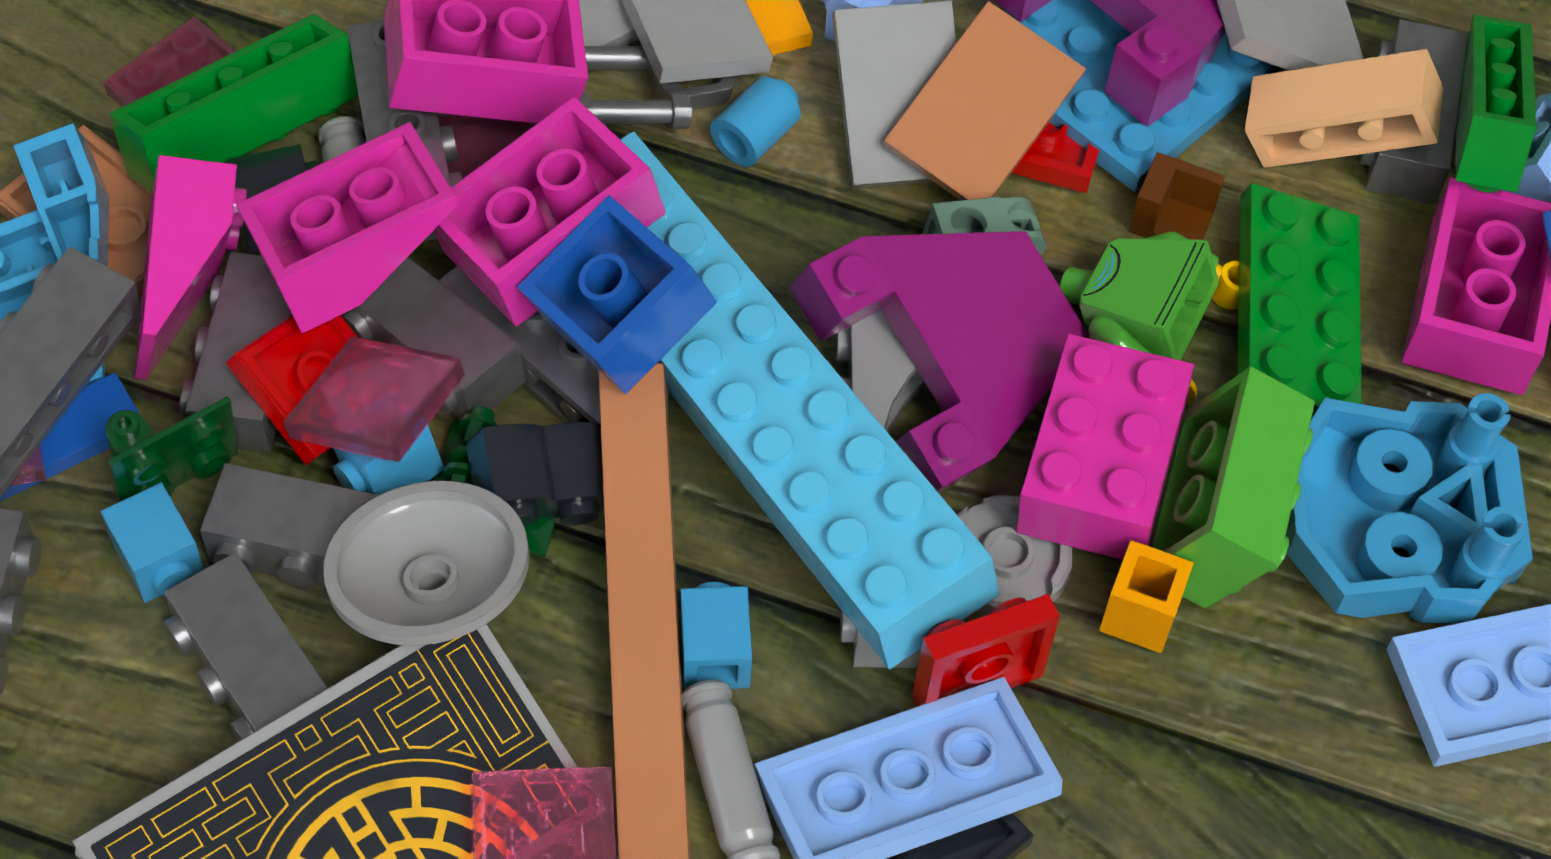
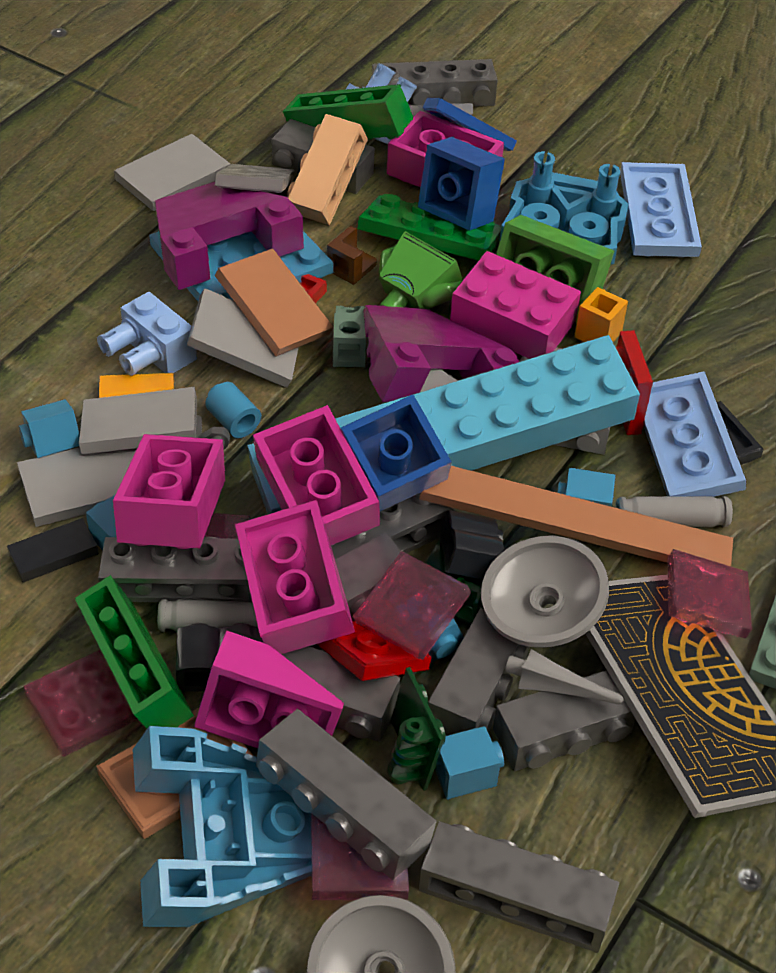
camera: 75 degrees left, 10 degrees down
none -> blue brick [418,137,505,231]
none -> light grey piece [505,649,623,704]

